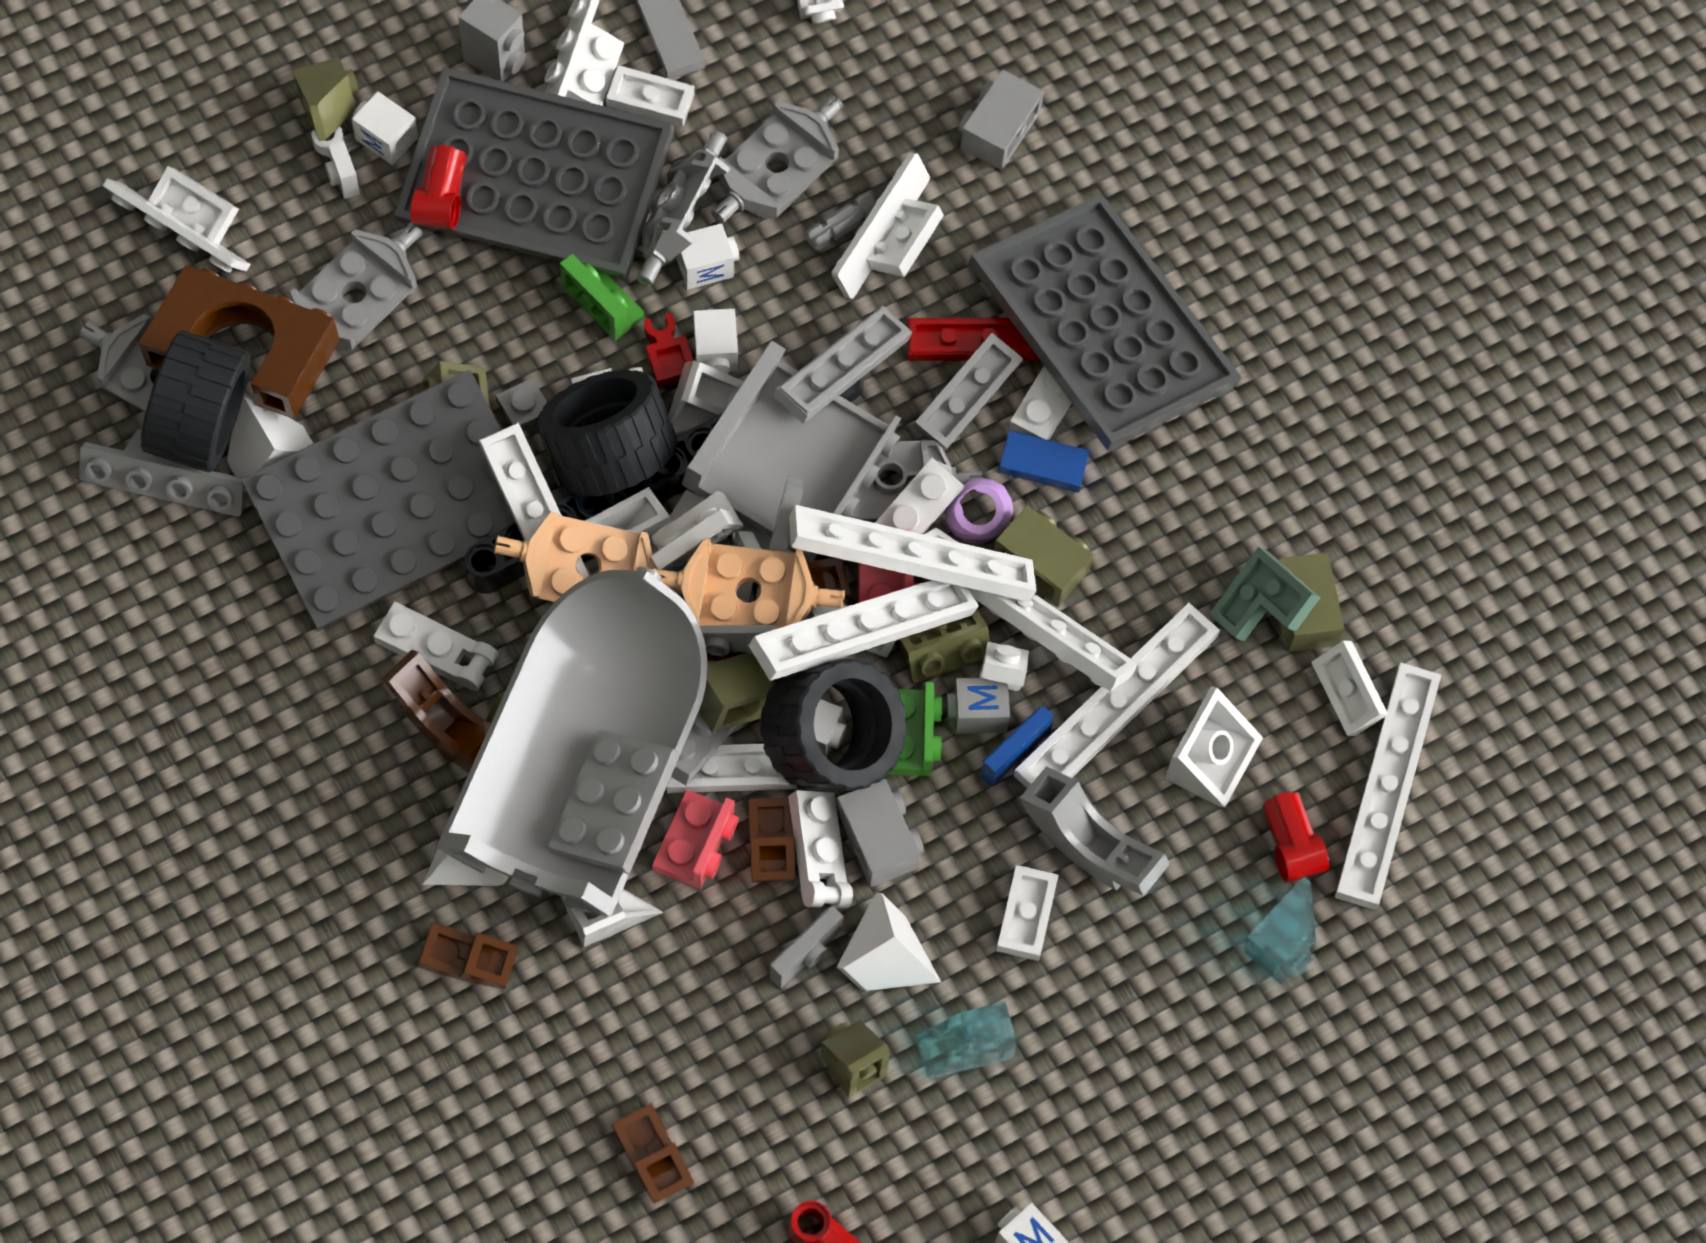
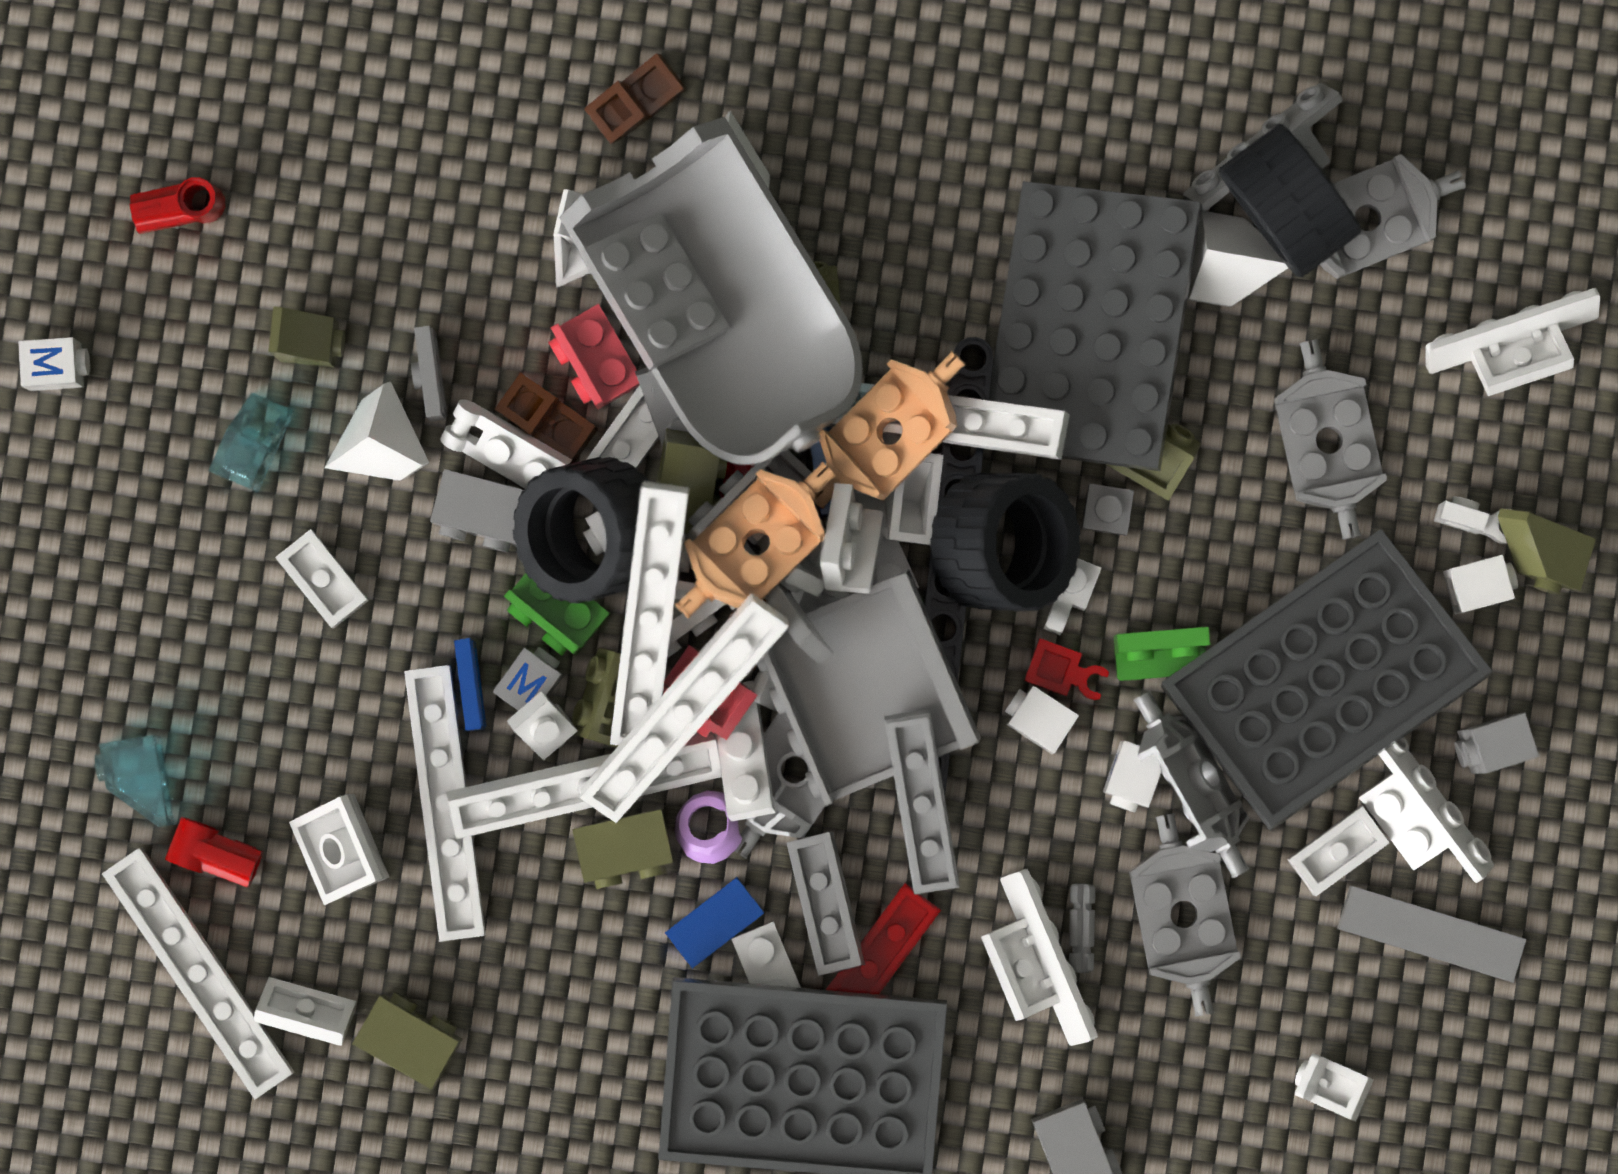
camera: 135 degrees right, 20 degrees up
reddish brown arch [139,265,340,419] -> none
white plate [374,602,499,691] -> none
reddish brown arch [381,650,492,773] -> none
red piece [410,144,467,230] -> none
reddish brown slope [610,1103,695,1204] -> none
white slope [669,360,744,436] -> none
light grey arch [1020,766,1170,896] -> none
sand green plate [1209,547,1321,641] -> none

